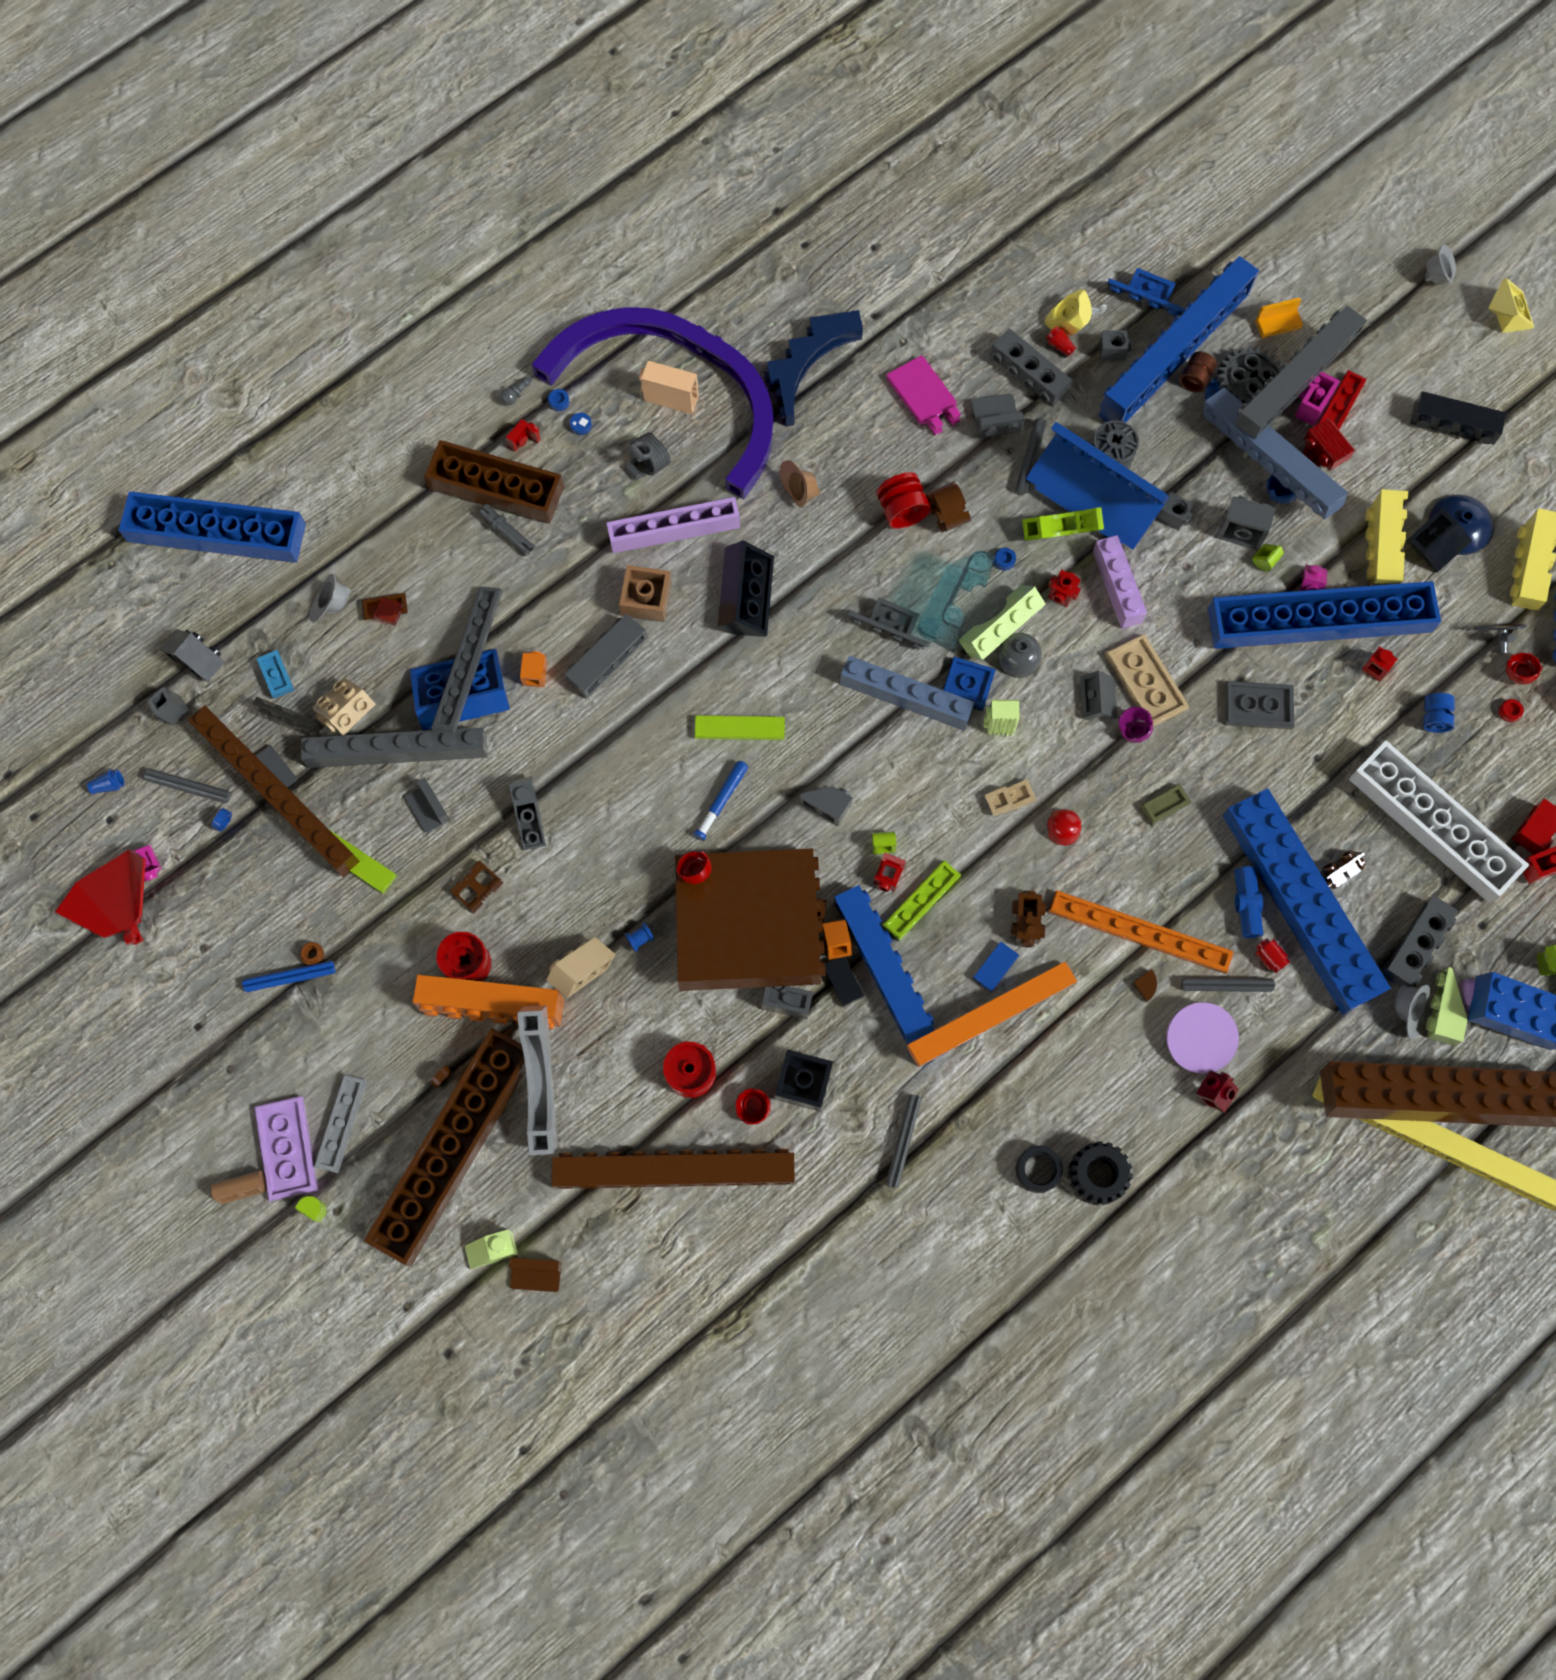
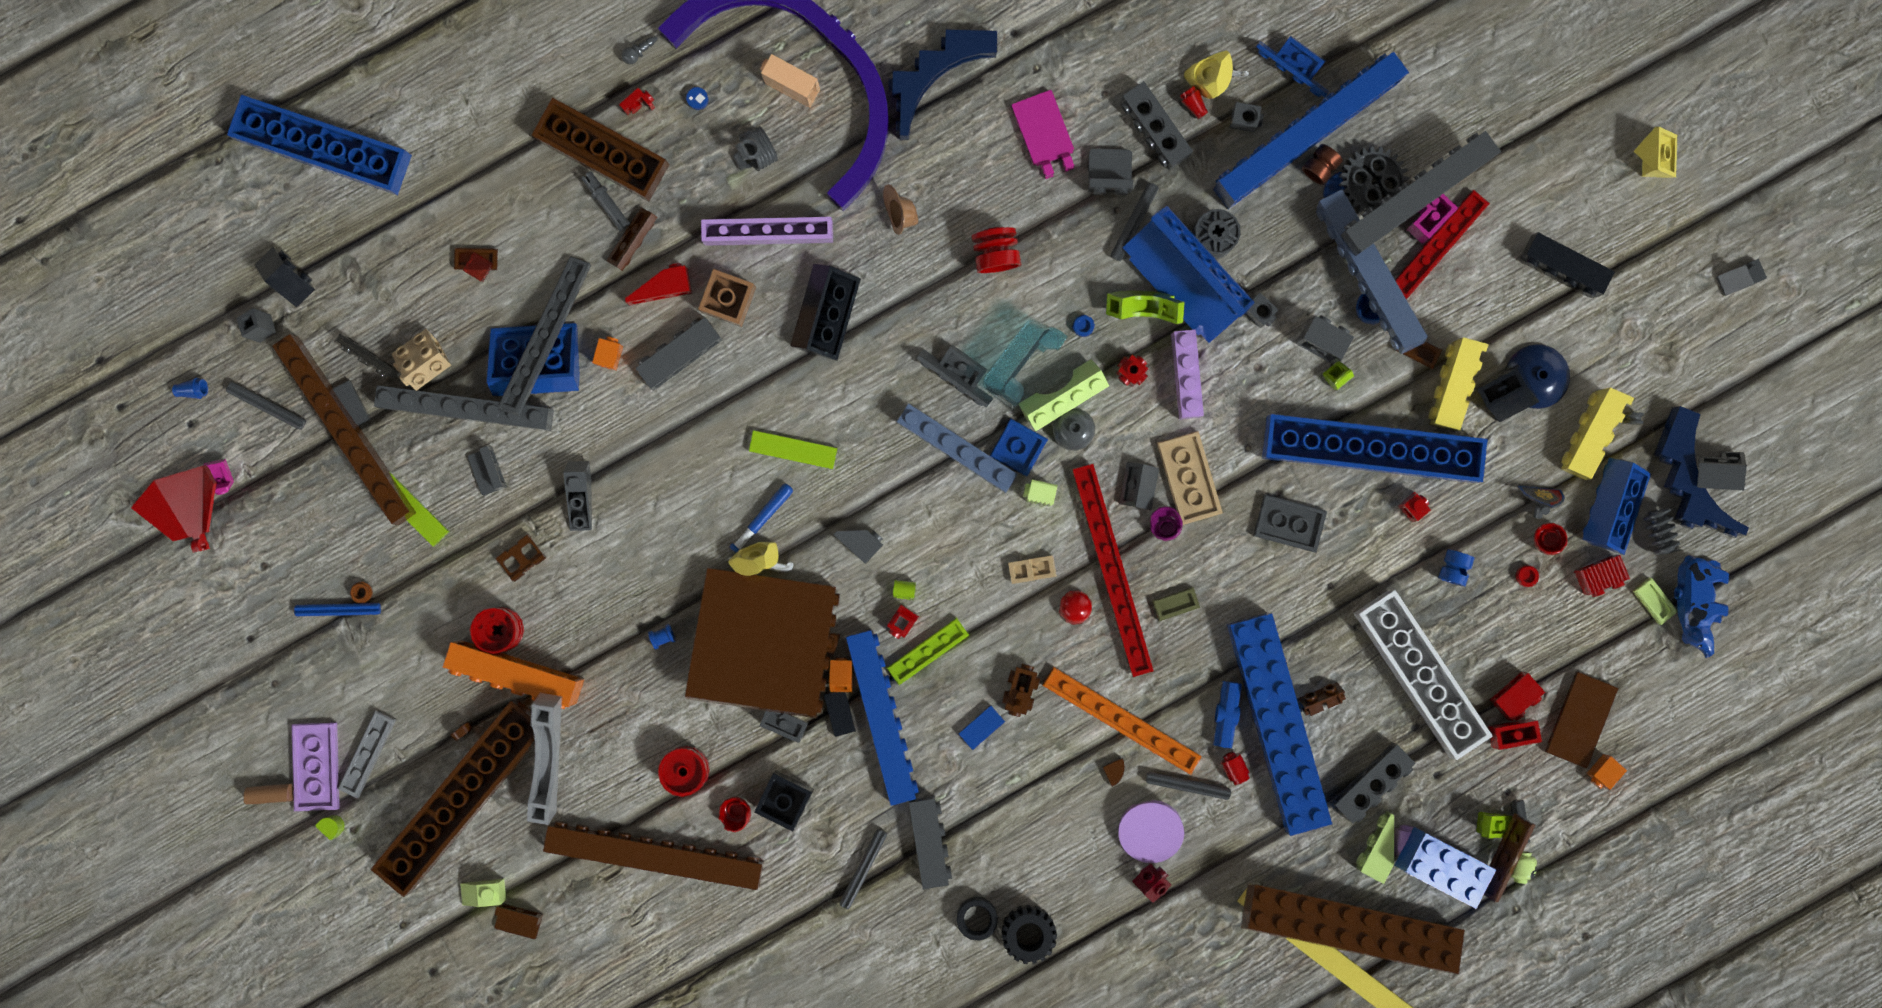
camera: 15 degrees right, 15 degrees up
blue tile [212,808,232,832] -> none
dark azure plate [256,650,295,699] -> none
light grey piece [309,574,350,623] -> none
tan brick [546,937,616,998] -> none
blue tile [548,389,570,411] -> none
red hair [676,851,712,885] -> none
orange tile [906,962,1077,1067] -> none
reddish brown brick [927,481,971,533] -> none
light orange panel [1255,297,1303,339] -> none
dark pink bracket [1299,564,1327,591] -> none
red brick [1304,418,1355,471] -> none
light grey piece [1395,984,1430,1039] -> none
light grey piece [1425,245,1456,285] -> none
none -> reddish brown plate [606,207,657,271]
none -> red slope [625,263,692,305]
none -> light yellow hat [728,542,793,576]
none -> dark grey brick [909,796,952,889]
none -> red plate [1072,464,1154,677]
none -> reddish brown tile [1394,341,1442,369]

